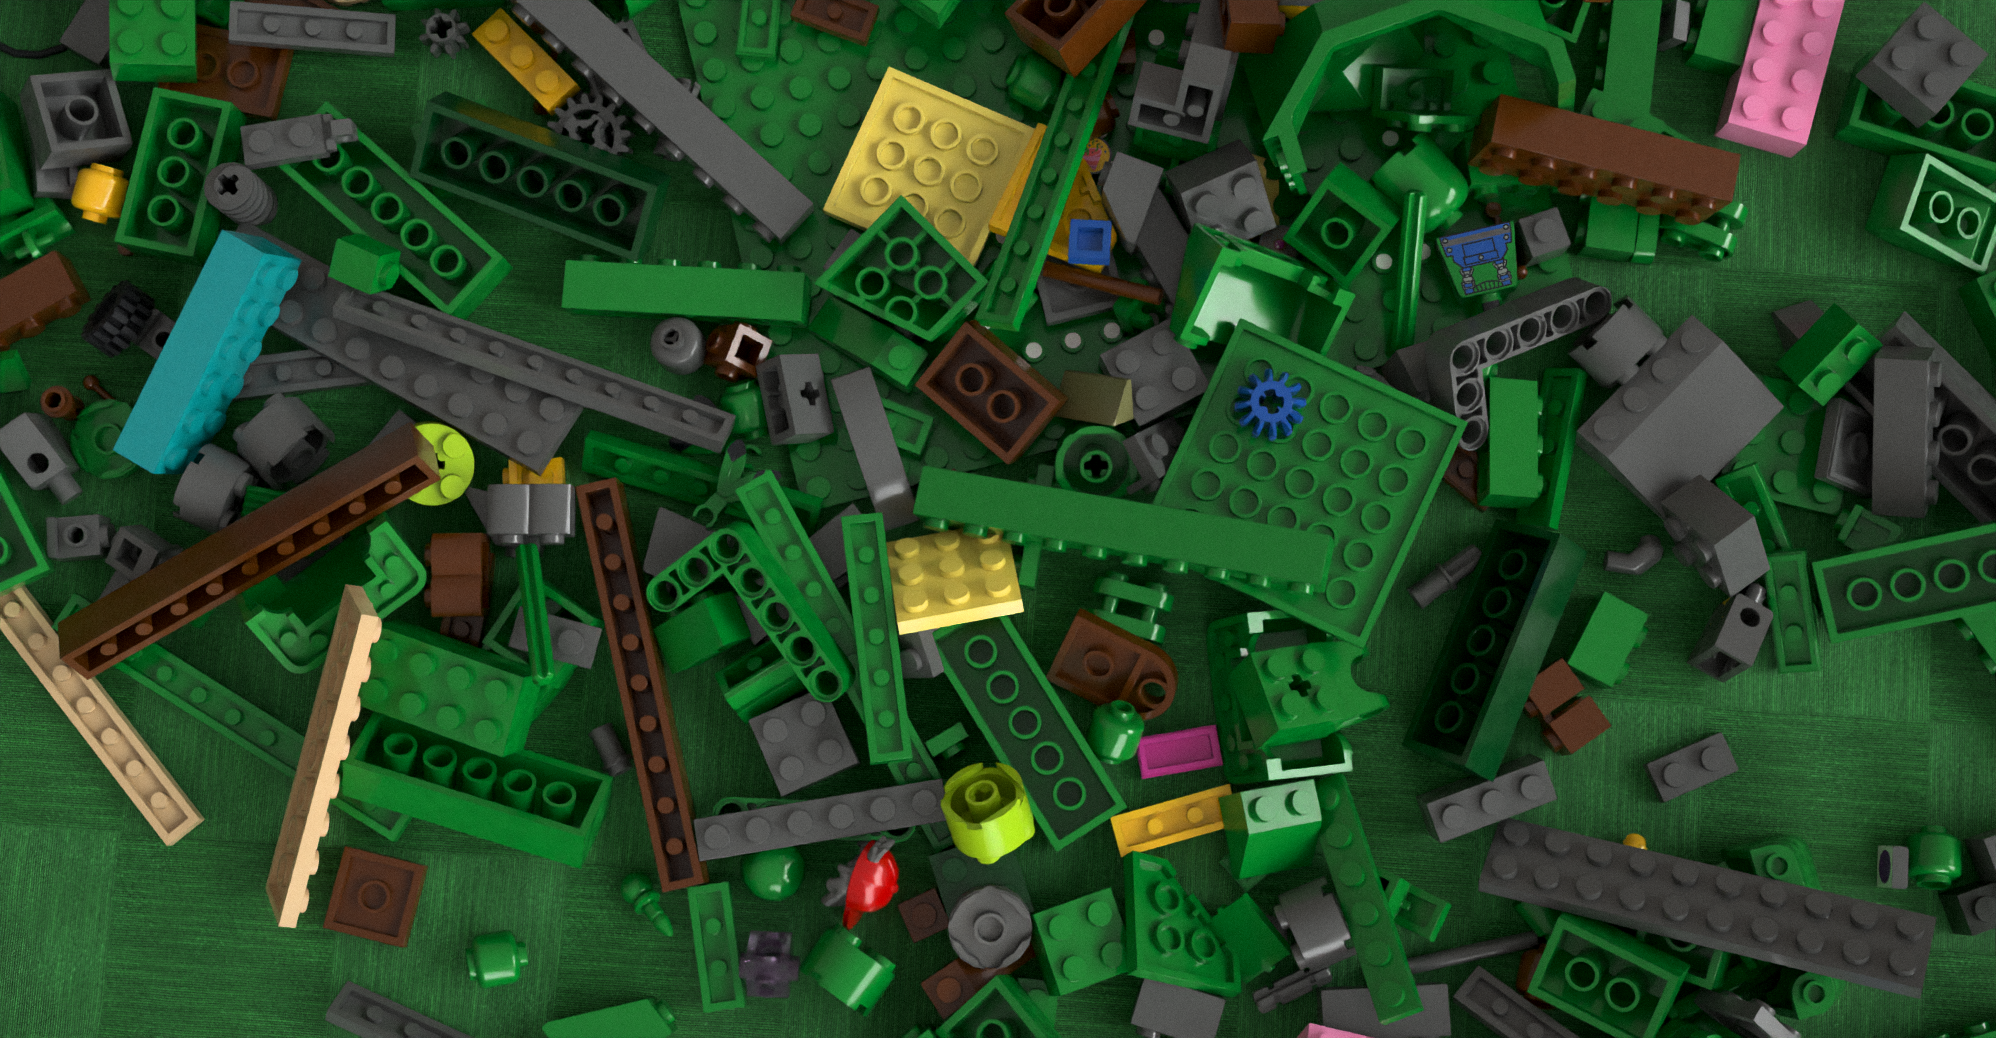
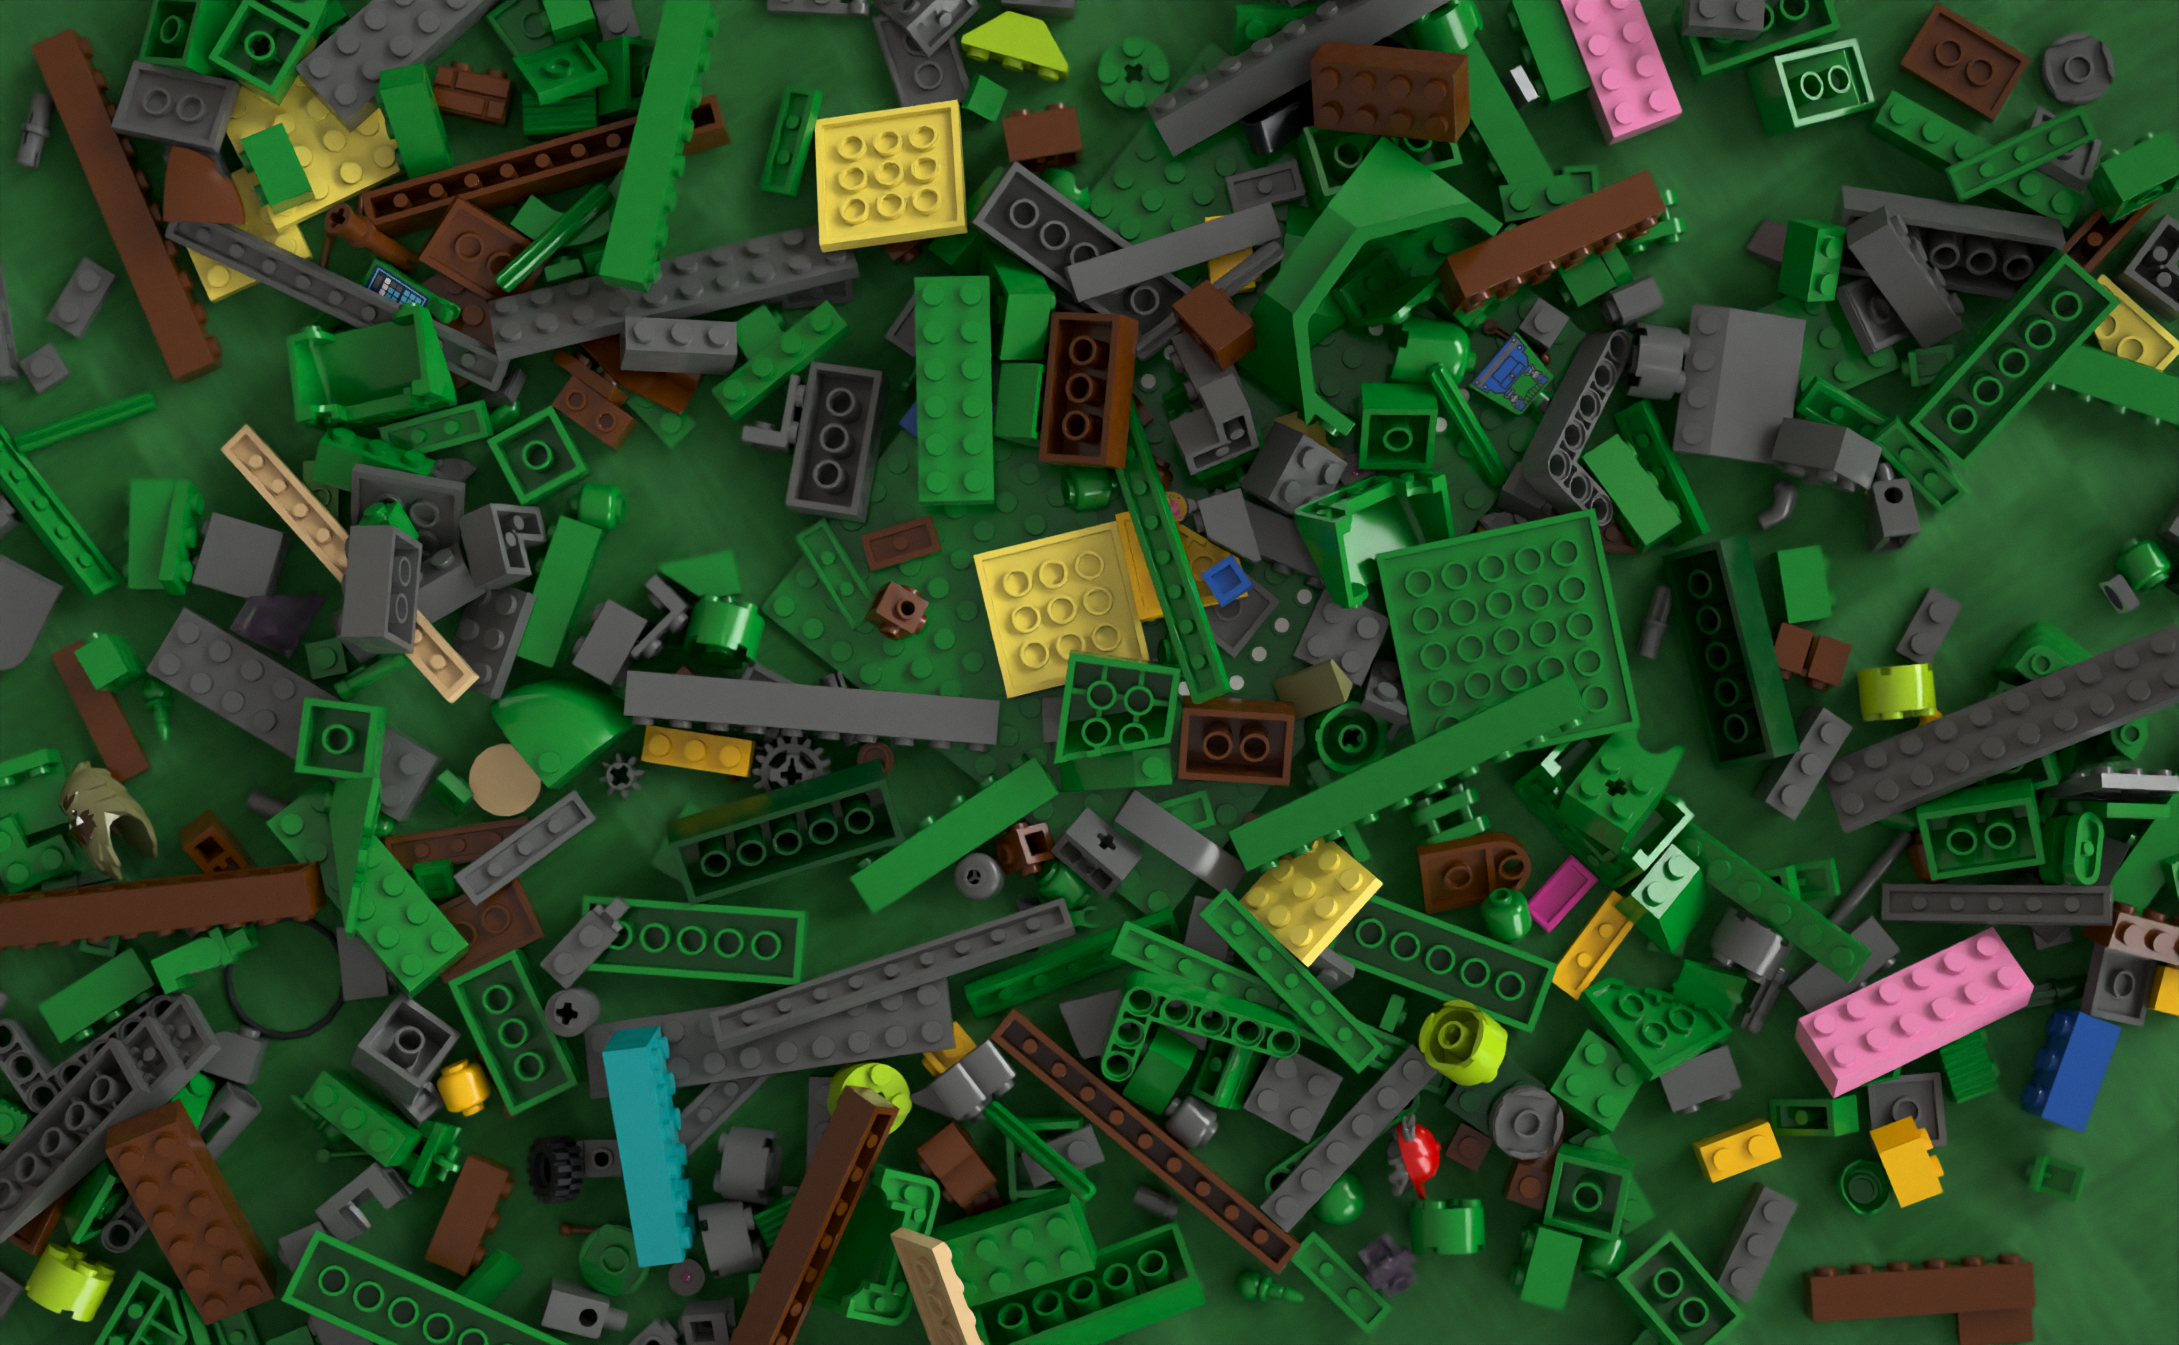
camera: 40 degrees left, 5 degrees up
reddish brown pin [40,385,85,421] -> none
green brick [328,233,401,295] -> none
green piece [693,439,781,531] -> none
reddish brown bar [1043,261,1164,305] -> none
green tile [1112,276,1166,335] -> none
blue gear [1234,369,1306,441] -> none
none -> dark grey tile [668,1257,706,1296]
none -> reddish brown plate [857,741,894,775]
none -> reddish brown brick [864,581,929,640]
none -> dark grey head [1163,1094,1219,1149]
none -> dark grey brick [1597,274,1664,330]
none -> lime brick [1857,663,1937,721]

